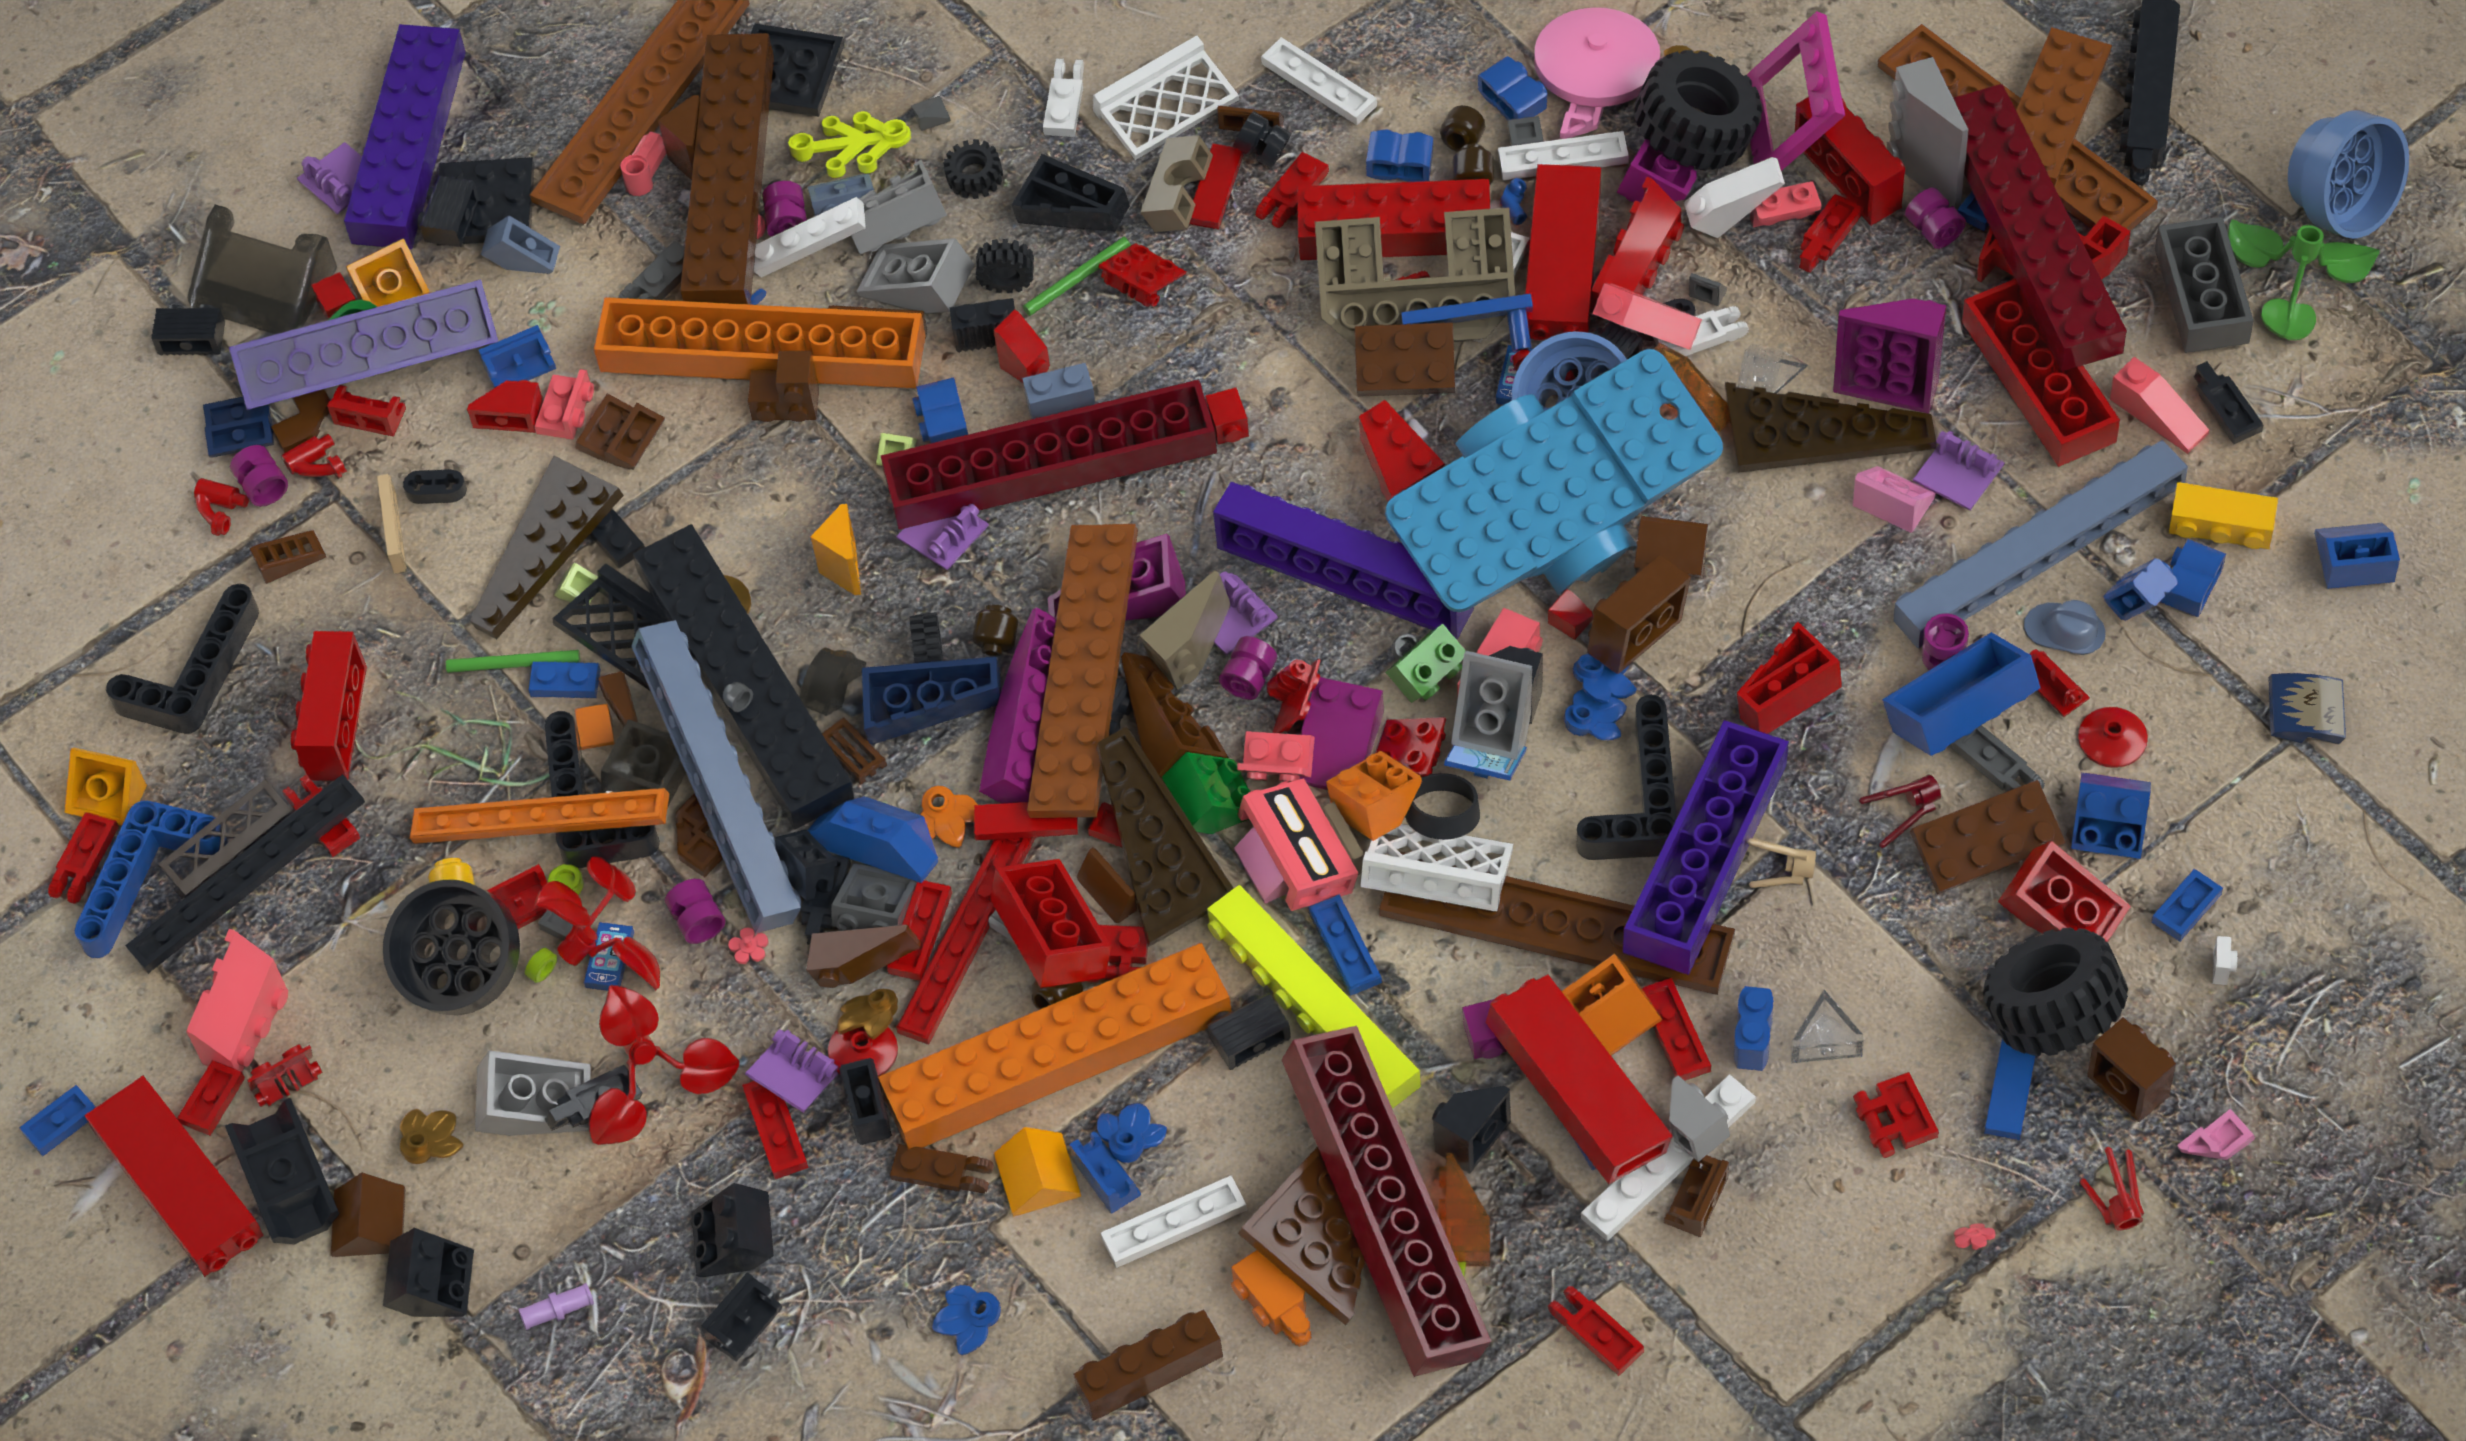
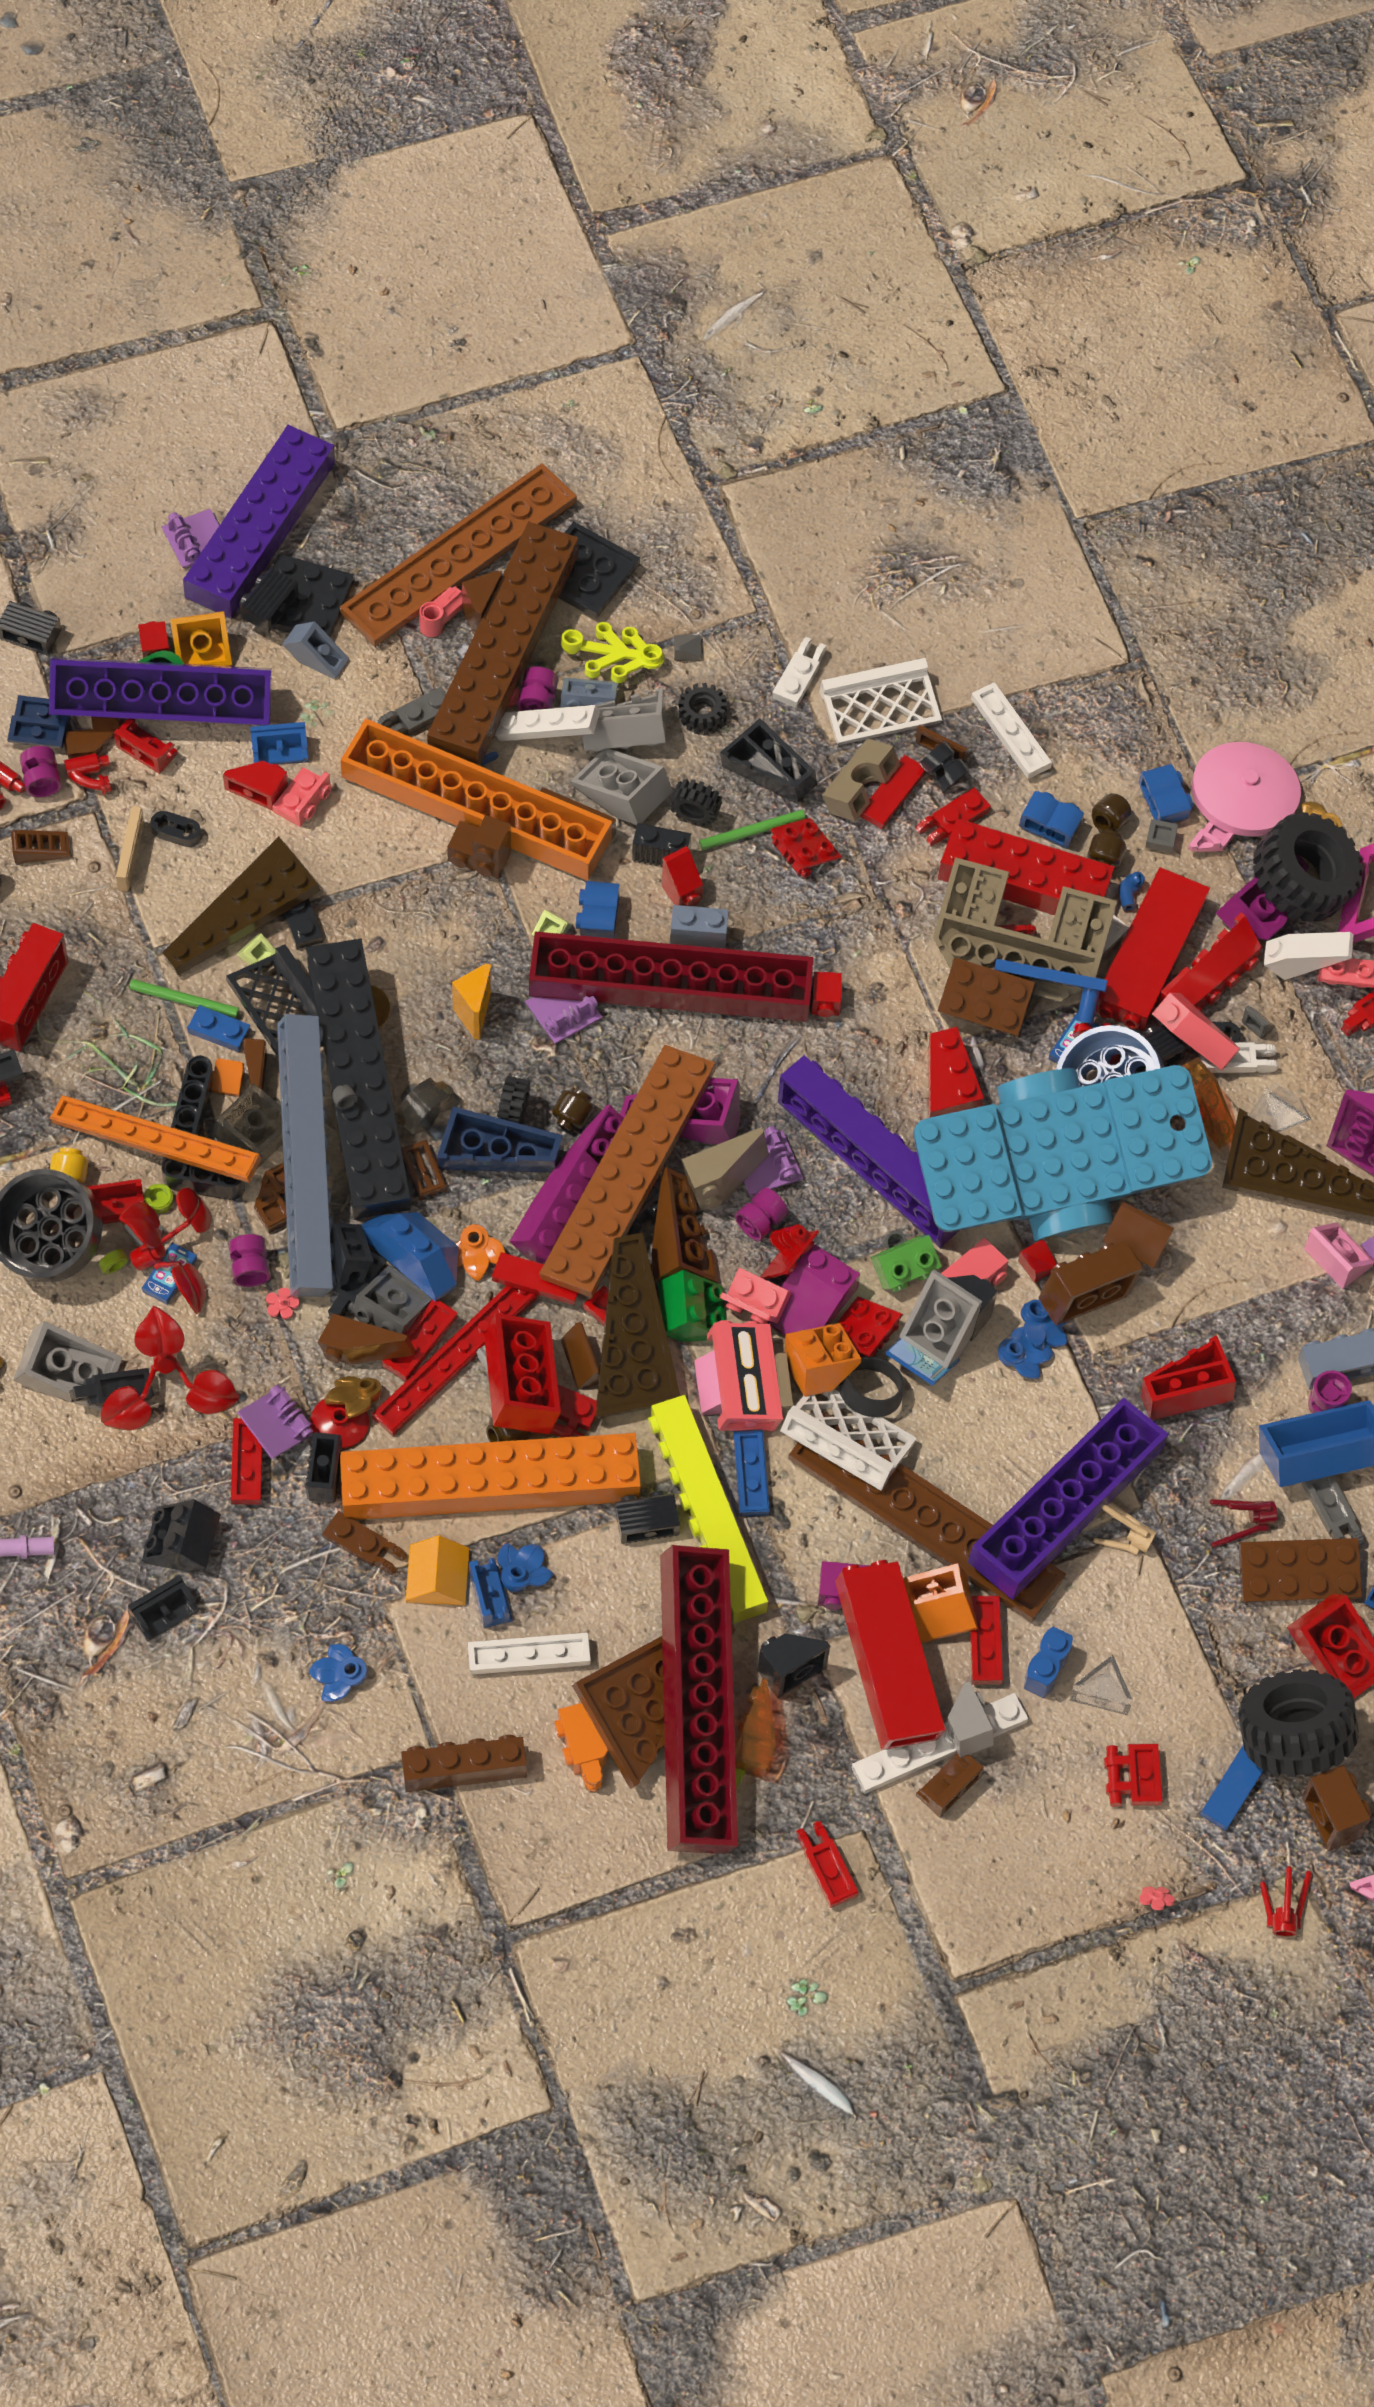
camera: 10 degrees right, 5 degrees up
clear smoke windscreen [187,204,337,334] -> none
reddish brown slope [575,393,665,470] -> none
white plate [1498,131,1629,180] -> none
black beam [1577,694,1677,860] -> none

